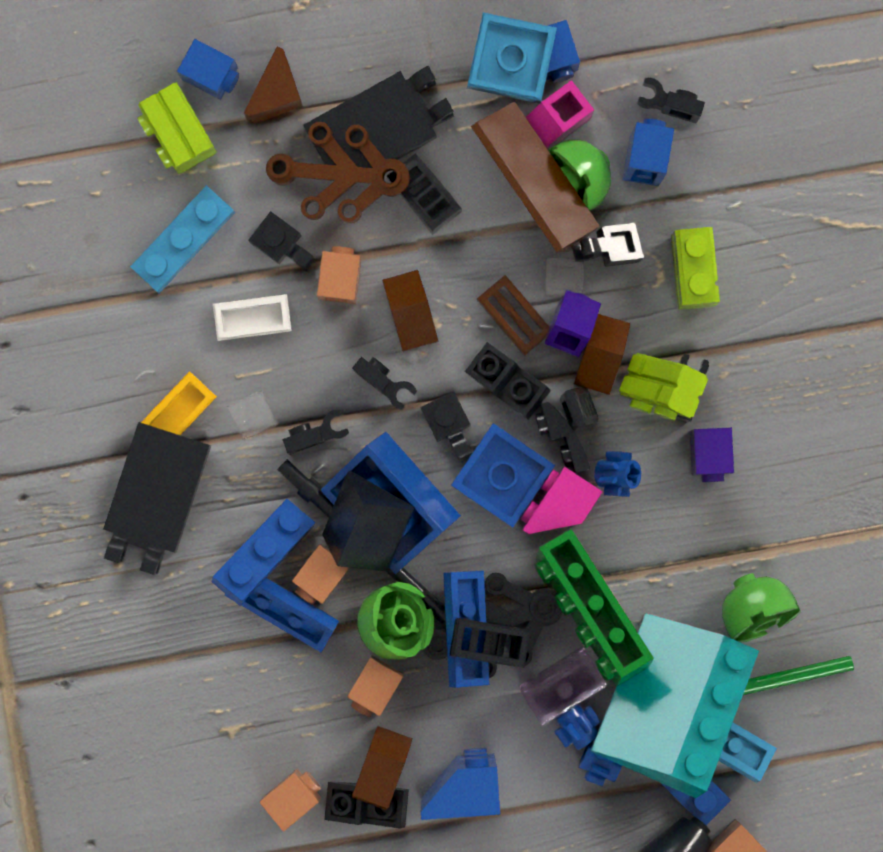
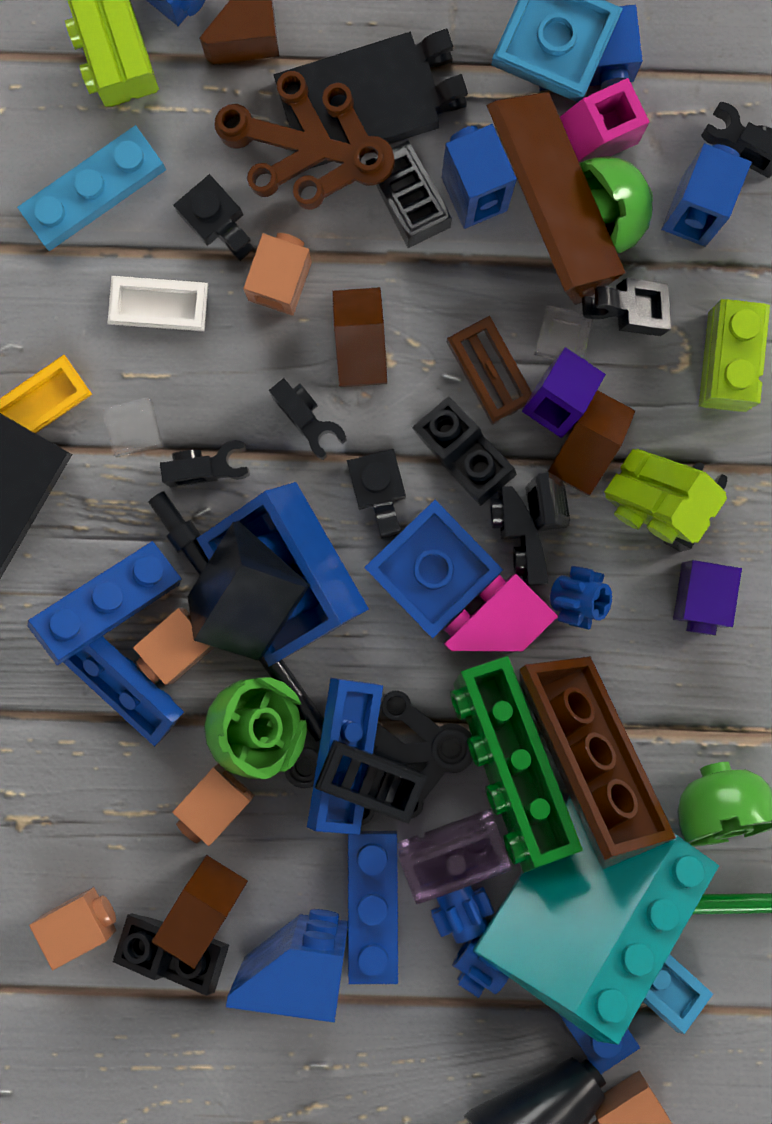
camera: 10 degrees right, 0 degrees up
none -> blue plate [348,831,398,984]
none -> blue brick [441,124,517,229]
none -> reddish brown slope [519,656,676,869]

